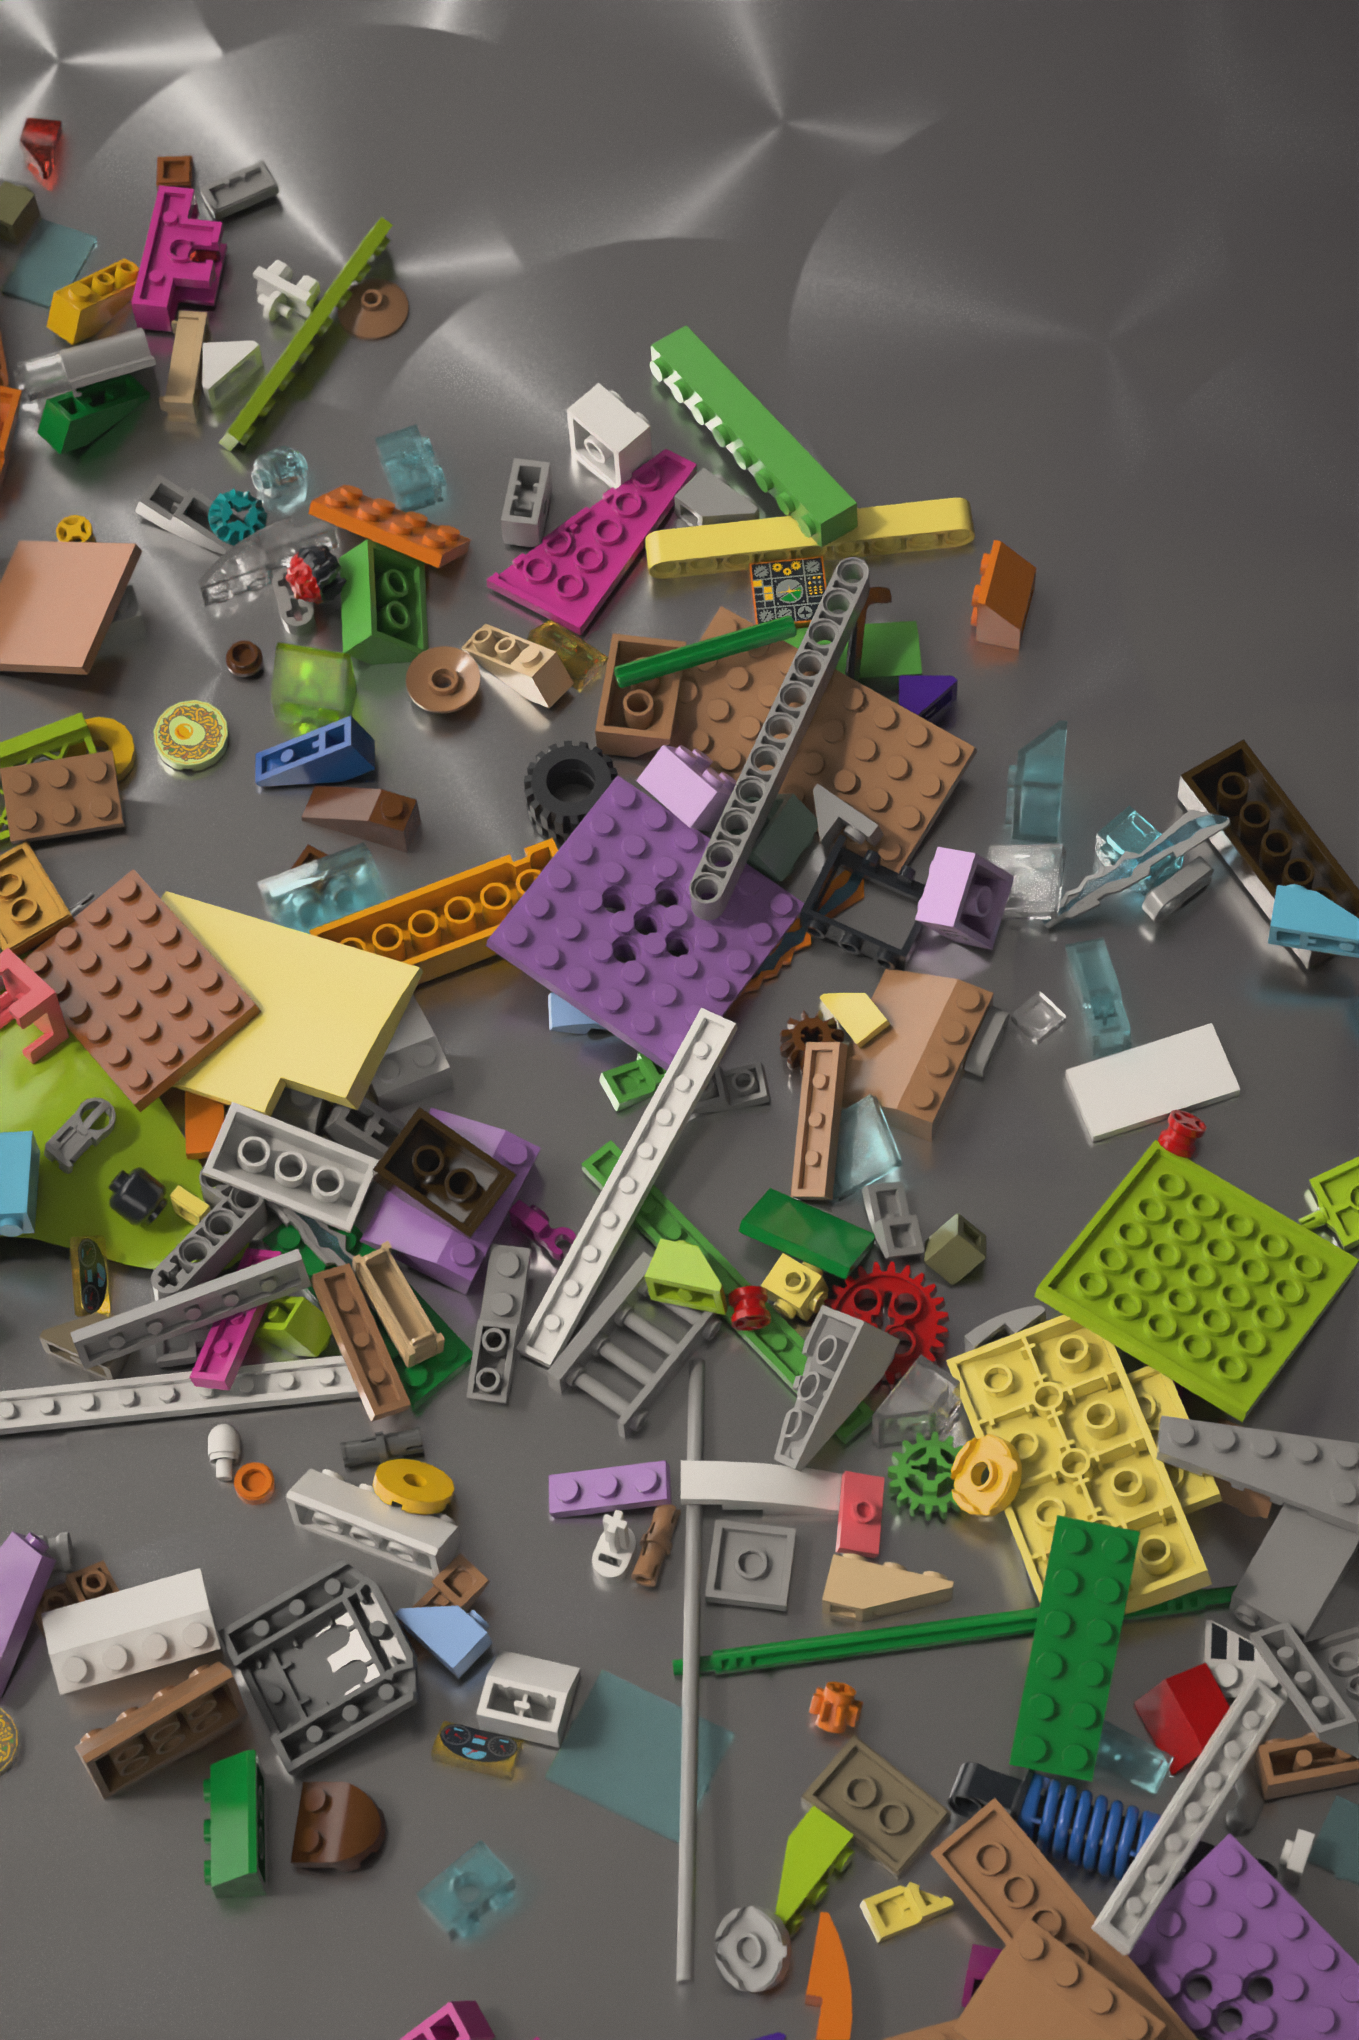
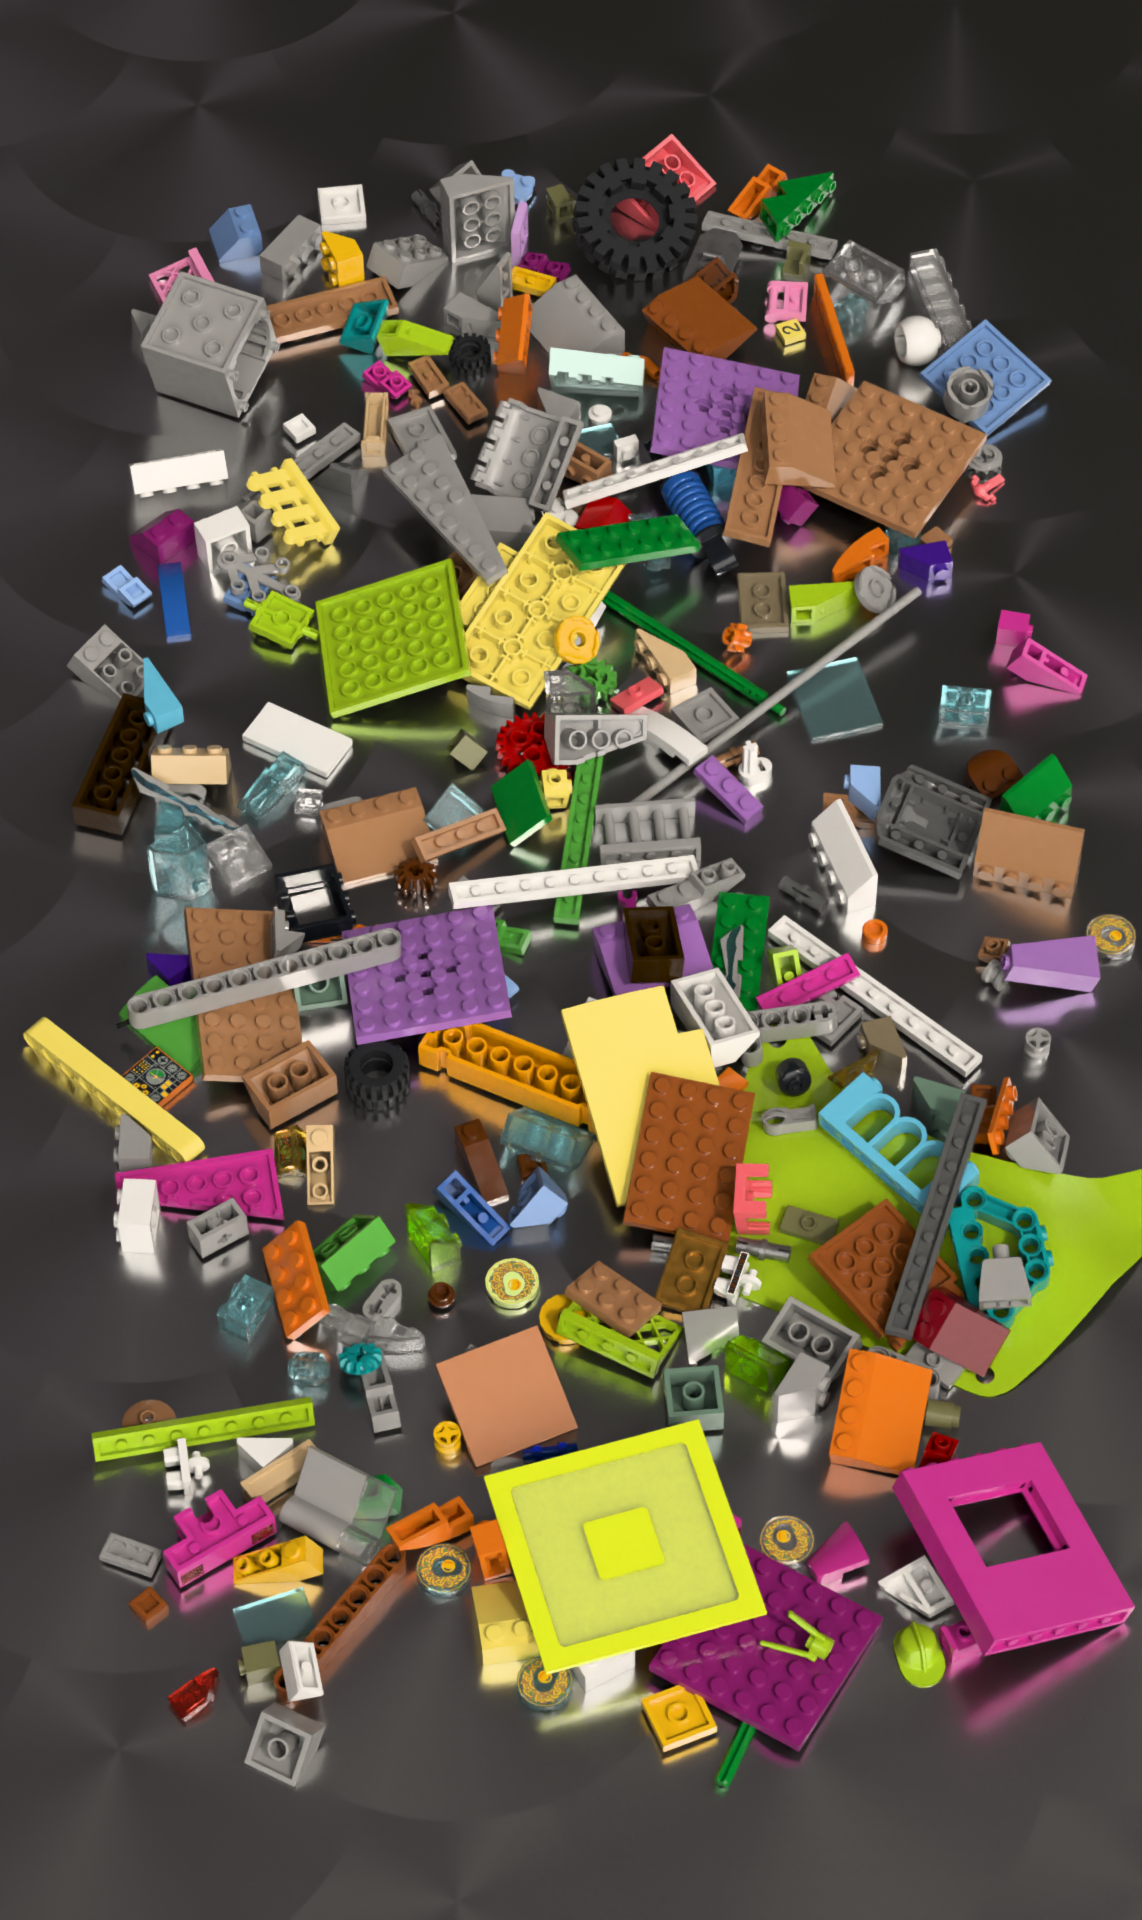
camera: 135 degrees left, 10 degrees down
white slope [41,1568,222,1695] -> none
light grey plate [70,1249,311,1370] -> none
light yellow tile [170,1185,211,1227] -> none
white cylinder [208,1424,240,1481] -> none
piece [285,544,346,605] -> none
medium nougat plate [310,1263,411,1422] -> none
tan container [352,1241,445,1368] -> none
yellow tile [372,1459,455,1515] -> none
medium nougat dish [406,646,481,713] -> none
slope [431,1721,523,1781] -> none
white slope [476,1650,581,1748] -> none
green axle [614,615,797,688] -> none
lavender brick [636,745,746,832] -> none
lime slope [644,1239,728,1315] -> none
bright green brick [650,325,858,548] -> none
red wheel [728,1286,771,1331] -> none
light yellow slope [819,993,890,1048] -> none
light yellow slope [860,1882,954,1943] -> none
light grey slope [861,1181,925,1259] -> none
lavender brick [915,847,1014,949] -> none
orange slope [970,540,1037,650] -> none
red wheel [1158,1110,1207,1158] -> none
none -> tan slope [151,745,231,784]
none -> medium blue slope [507,1166,568,1228]

